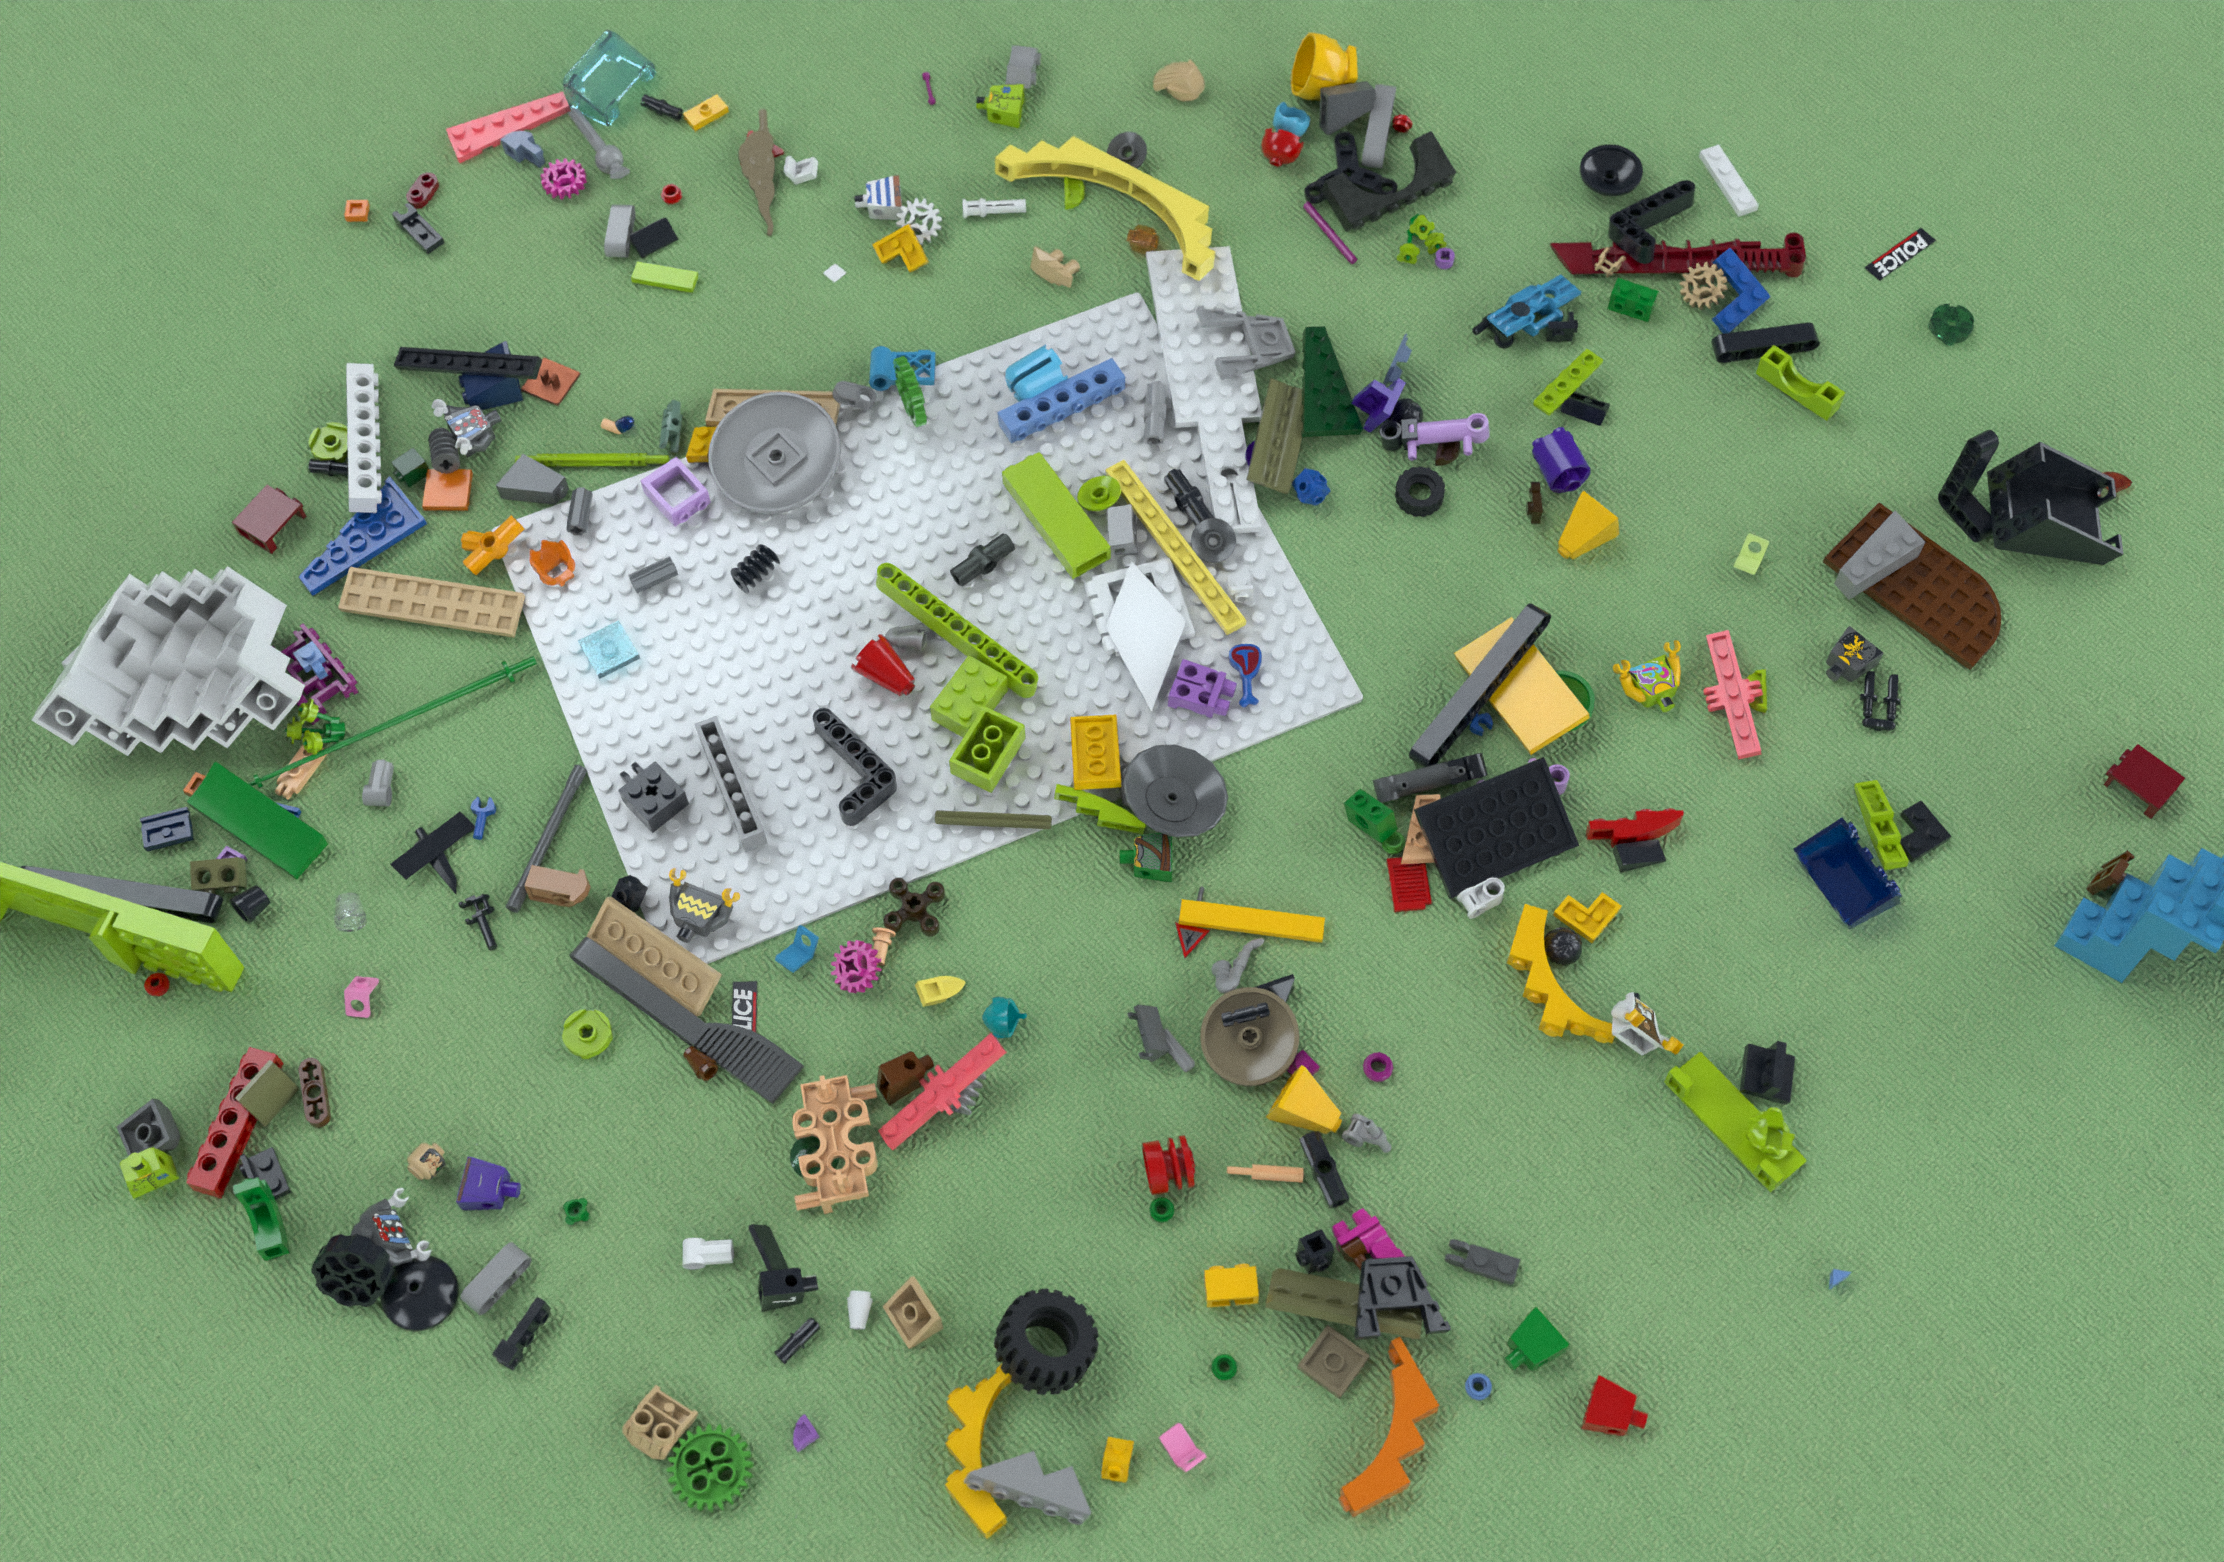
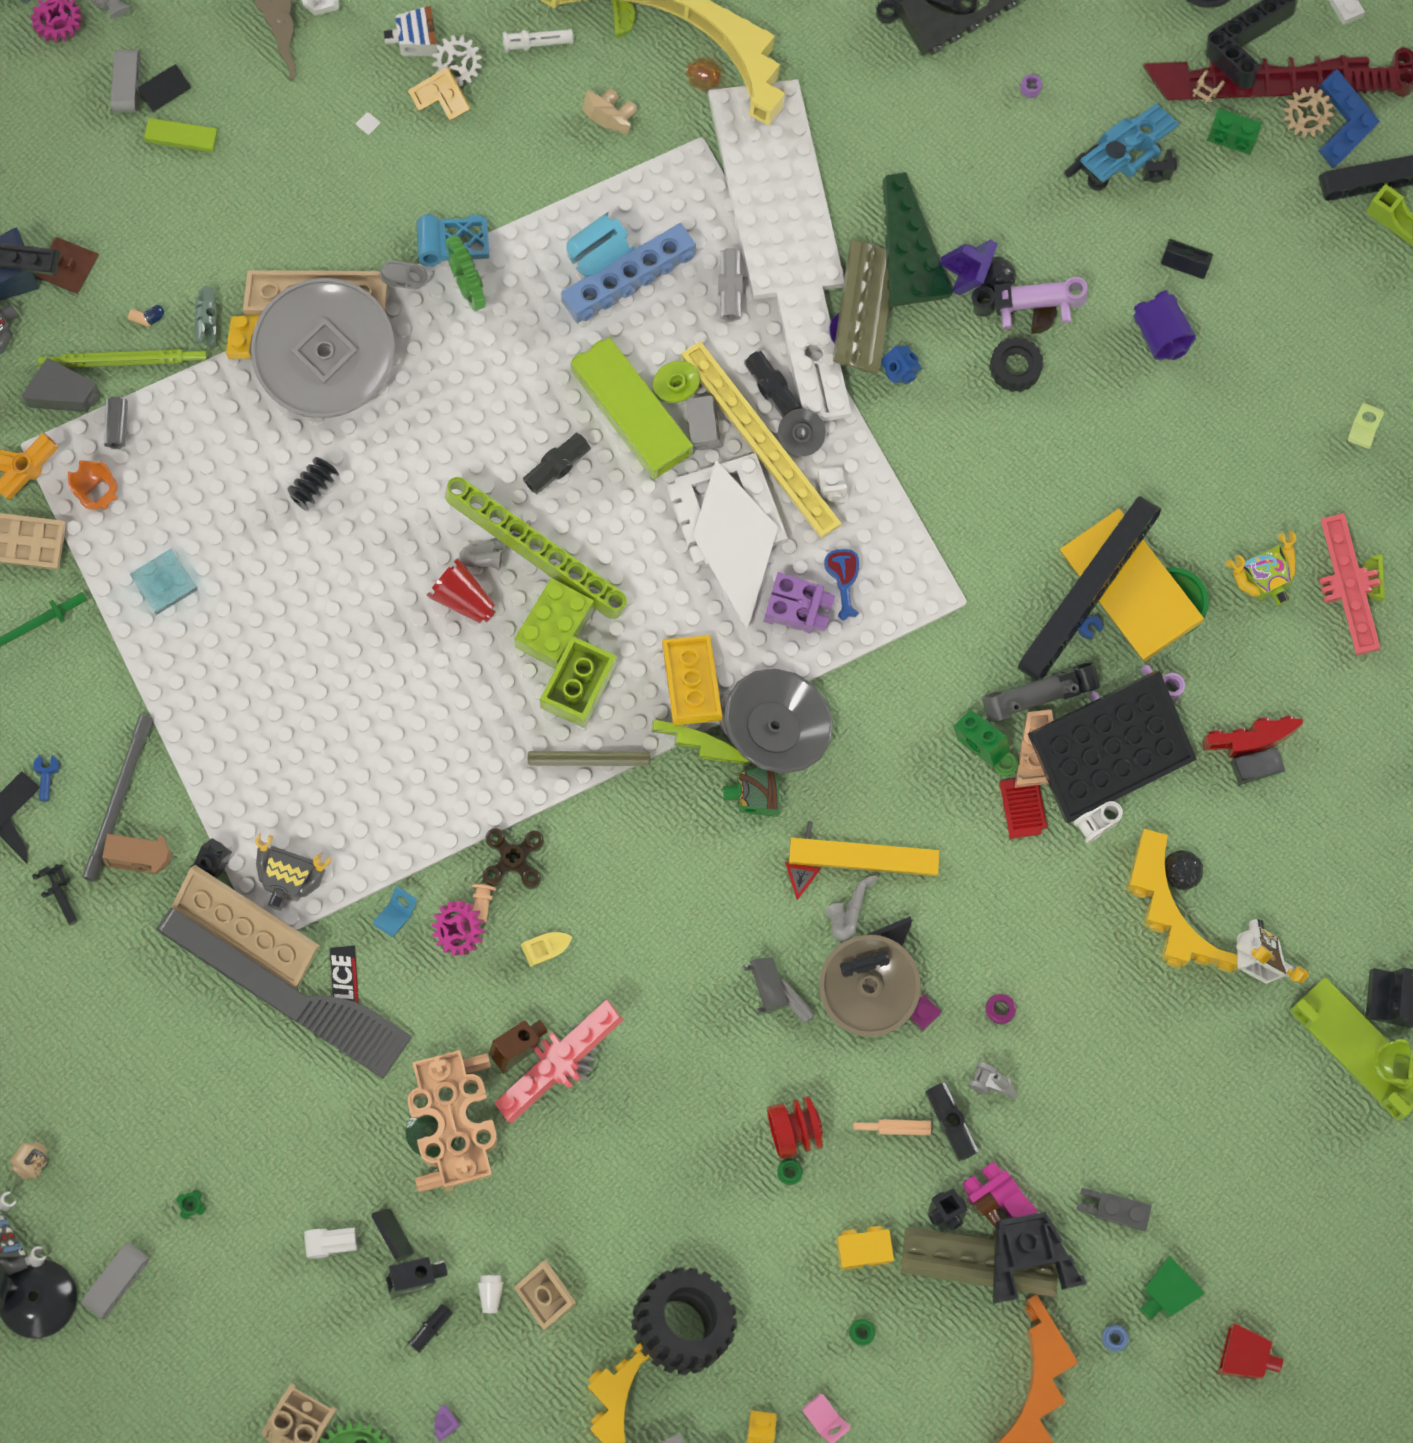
camera: 10 degrees left, 10 degrees up
dark purple torso [456,1156,521,1210] -> none
black plate [492,1297,551,1371] -> none
lime plate [562,1009,613,1059] -> none
hinge [618,761,689,833] -> none
axle [628,556,678,593] -> none
lavender window [640,457,711,527] -> none
red plate [661,184,682,204] -> none
reddish brown cone [683,1046,718,1081] -> none
light grey brick [695,716,768,852] -> none
black beam [813,708,897,826] -> none
teal helmet [982,997,1027,1038] -> none
light grey wing [1196,305,1296,380] -> none
yellow slope [1266,1065,1342,1134] -> none
dark tan tile [1297,1325,1370,1399] -> none
magenta bar [1303,202,1357,264] -> none
sand blue piece [1383,333,1412,386] -> none
lime plant [1397,214,1447,264] -> none
dark brown plate [1526,482,1543,524] -> none
lime bracket [1533,349,1603,416] -> none
yellow plate [1553,892,1622,943] -> none
yellow slope [1557,491,1619,560] -> none

